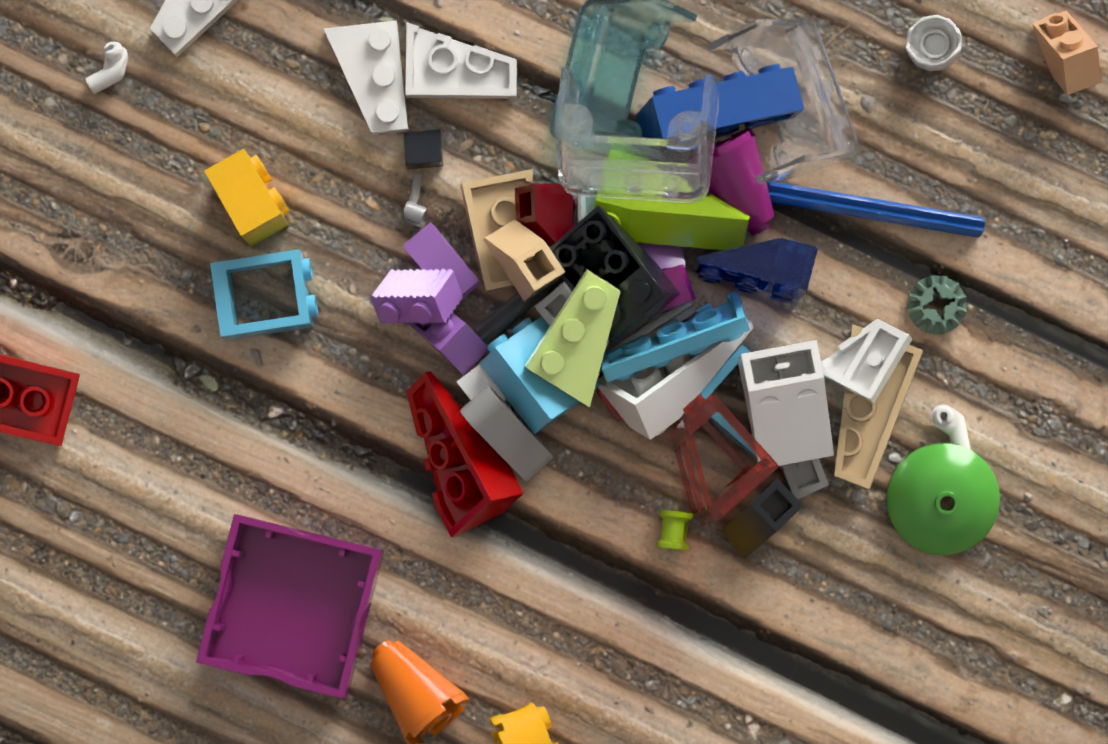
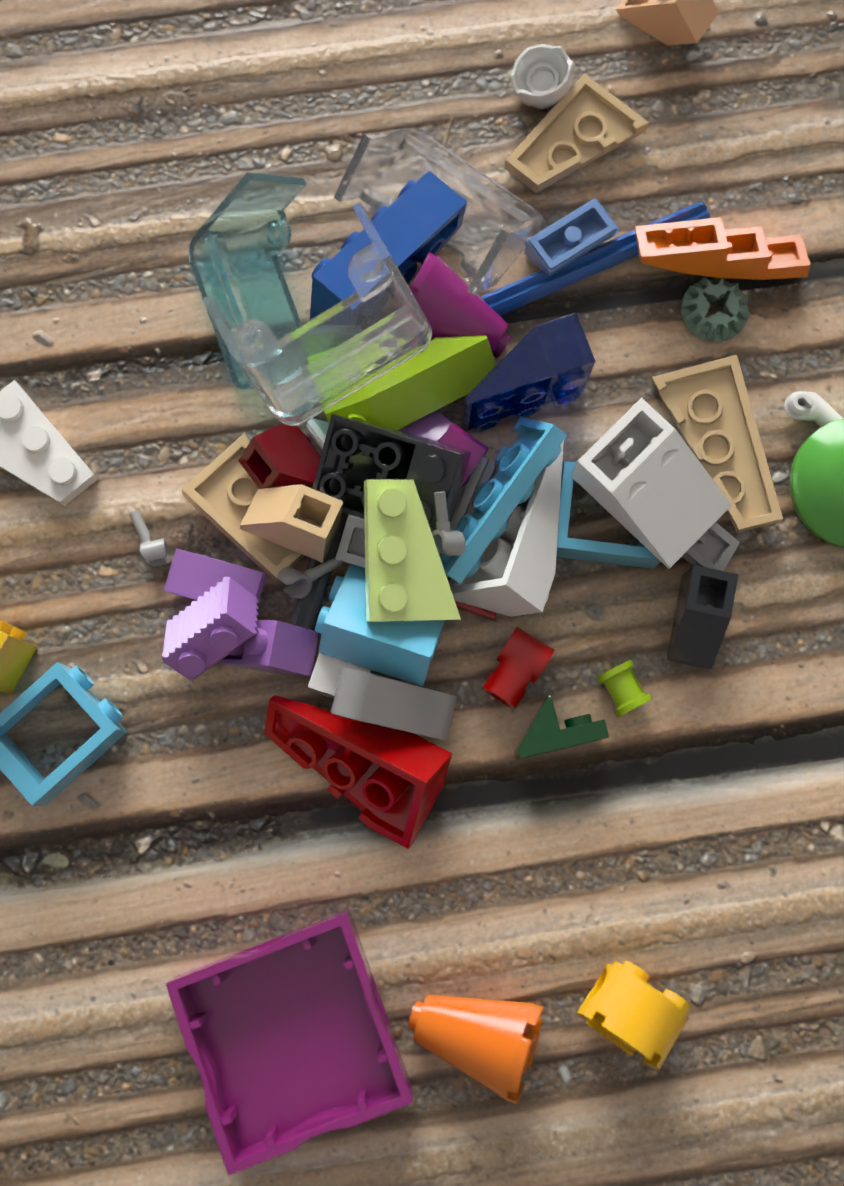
camera: 35 degrees left, 5 degrees down
black slope [404,129,444,170] -> none
white wing [405,22,517,99] -> none
clear red windscreen [670,393,779,526] -> none
white wing [821,319,912,403] -> none
none -> light grey hand [277,557,342,599]
none -> light grey hand [432,491,465,556]
none -> red piece [481,627,555,709]
none -> tan wing [504,73,649,193]
none -> dark green slope [514,695,609,760]
none -> medium blue slope [524,198,620,276]
none -> orange slope [635,218,810,280]

